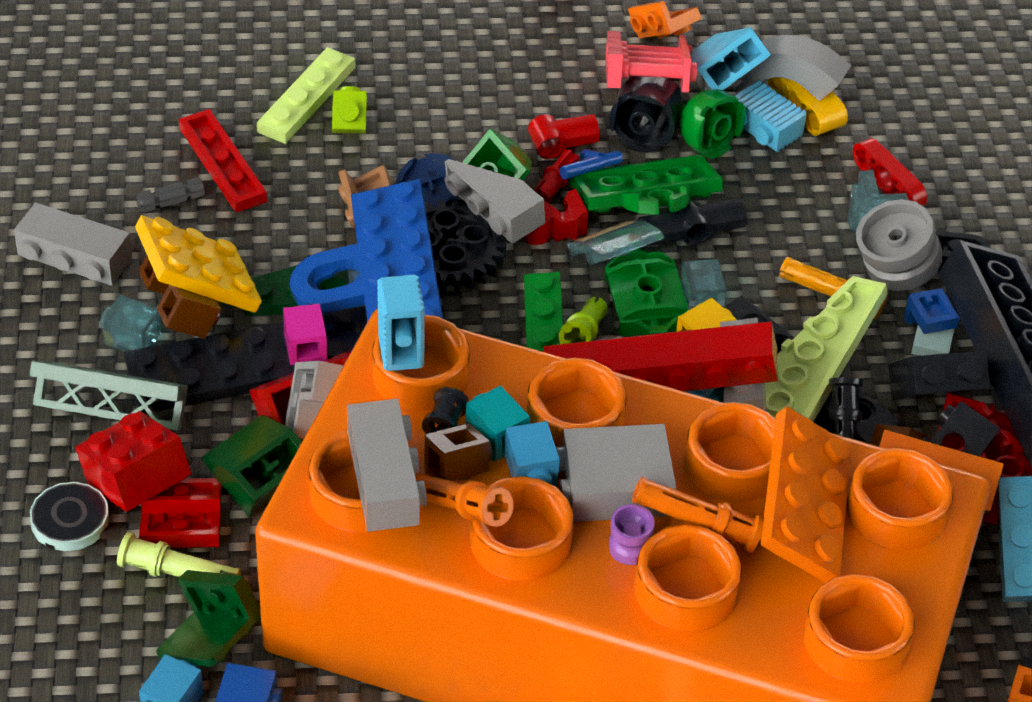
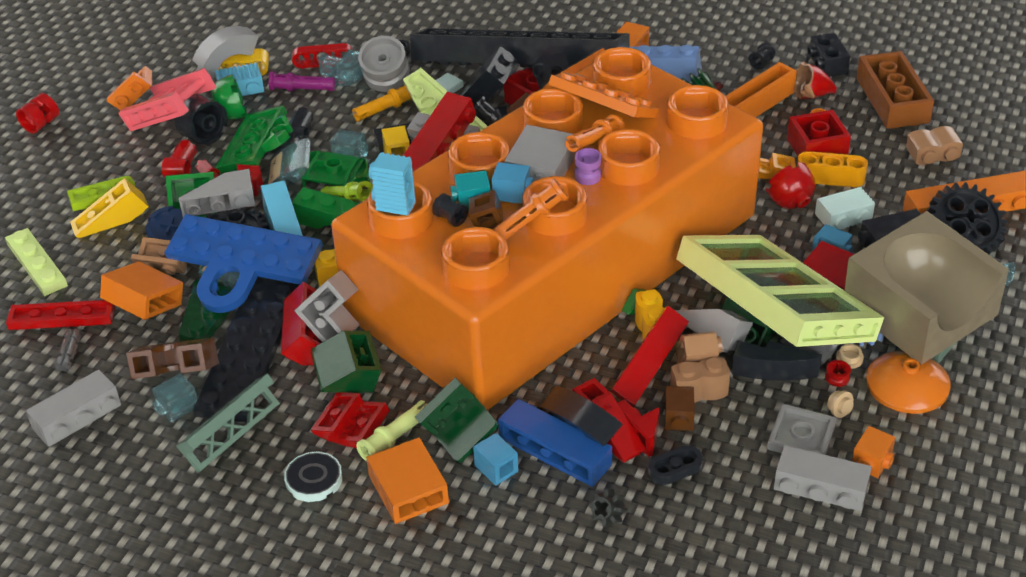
camera: 60 degrees left, 5 degrees down
red brick [75,411,191,512] -> none
yellow plate [135,215,262,313] -> none
dark pink brick [283,304,327,366] -> none
lime bracket [332,86,367,134] -> none
light grey brick [347,398,427,532] -> none
blue hose [560,149,623,180] -> none
medium azure slope [690,27,771,90] -> none
blue bracket [904,288,959,334] -> none
none -> lime plate [67,176,135,211]
none -> yellow slope [70,178,149,239]
none -> orange brick [100,261,183,320]
none -> medium azure slope [261,180,303,236]
none -> magenta pin [269,71,336,92]
none -> orange brick [366,437,449,524]

